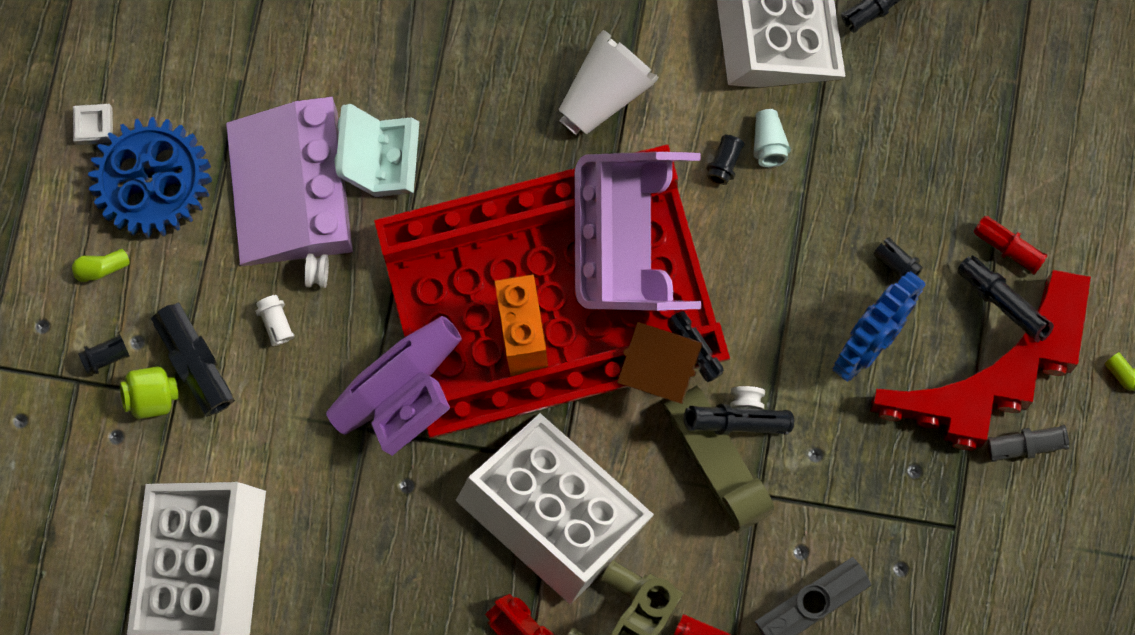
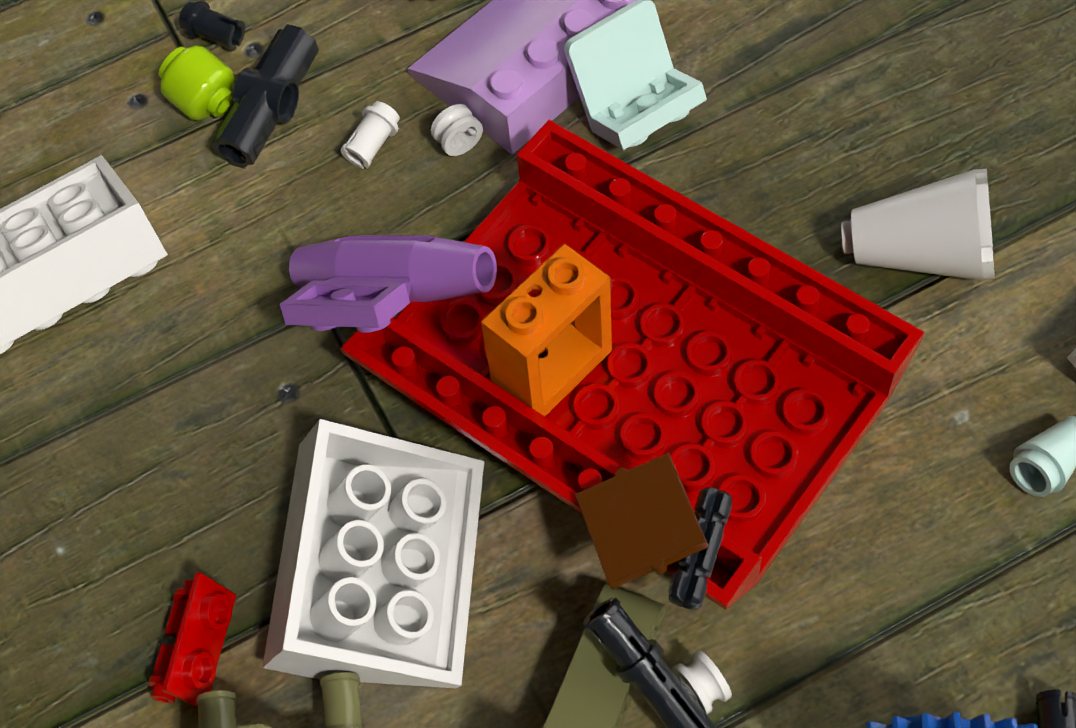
camera: 55 degrees right, 15 degrees down
lavender windscreen [575,152,701,311] -> none
black pin [706,134,745,185] -> none

